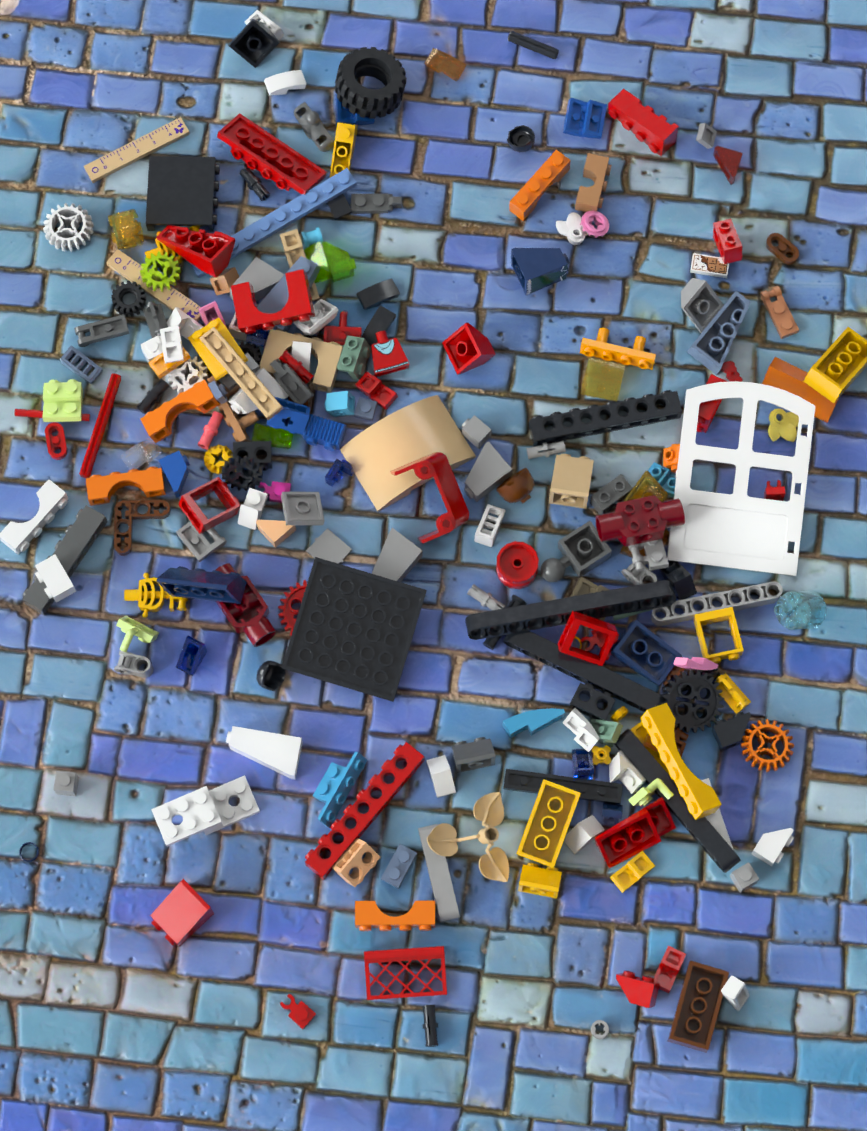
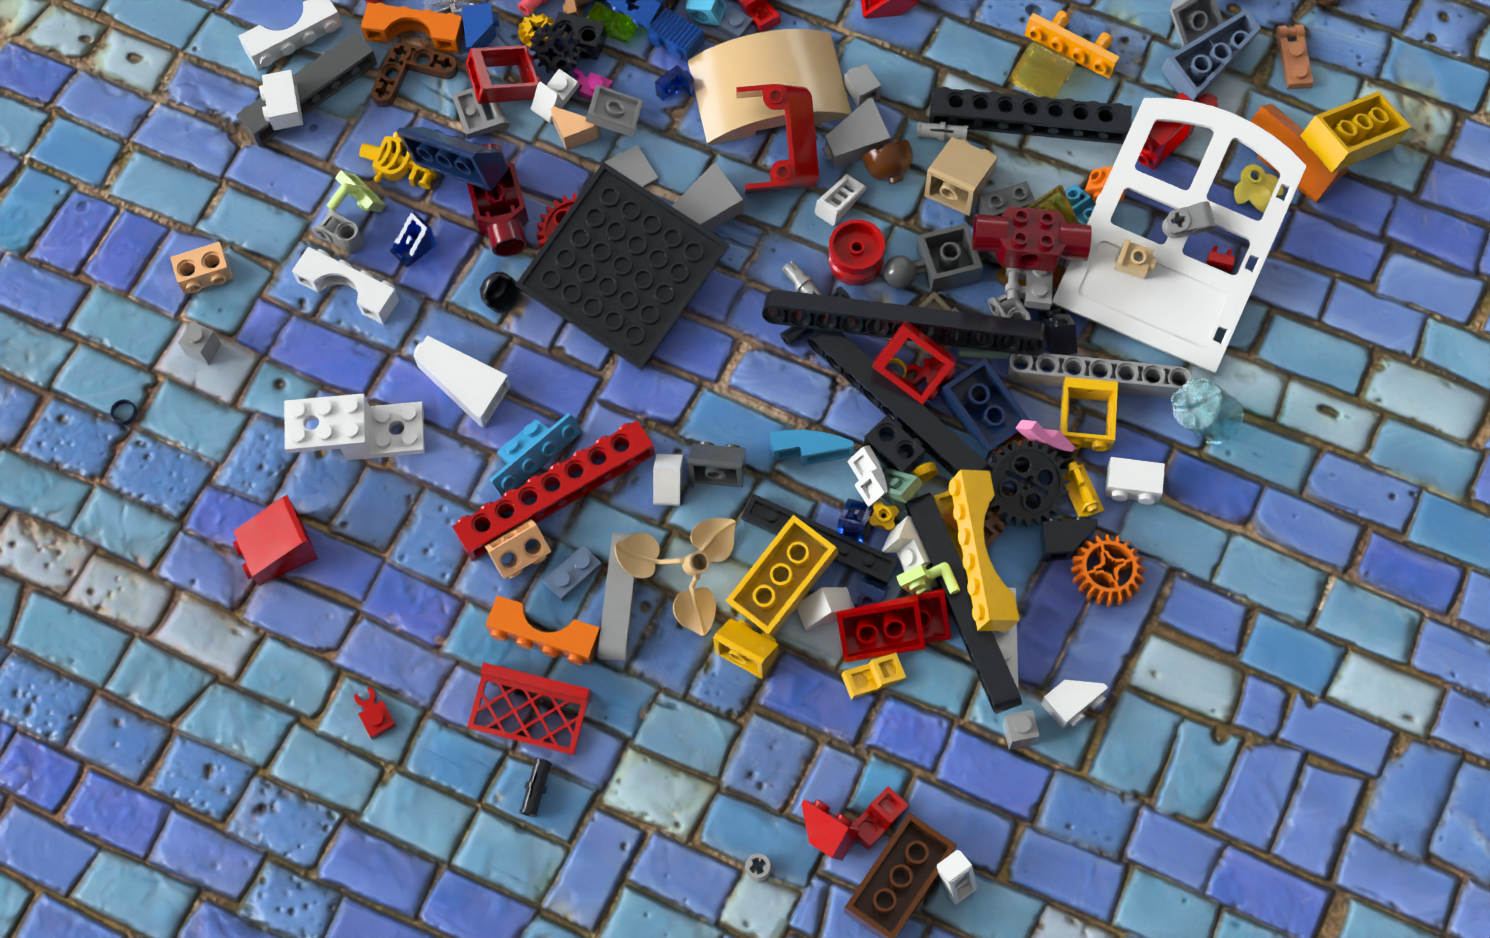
camera: 20 degrees right, 5 degrees down
none -> light nougat brick [170,242,233,294]
none -> white arch [292,247,399,324]
none -> white brick [1105,457,1165,505]
none -> tan brick [1114,239,1157,279]
none -> light grey piece [1162,201,1216,238]

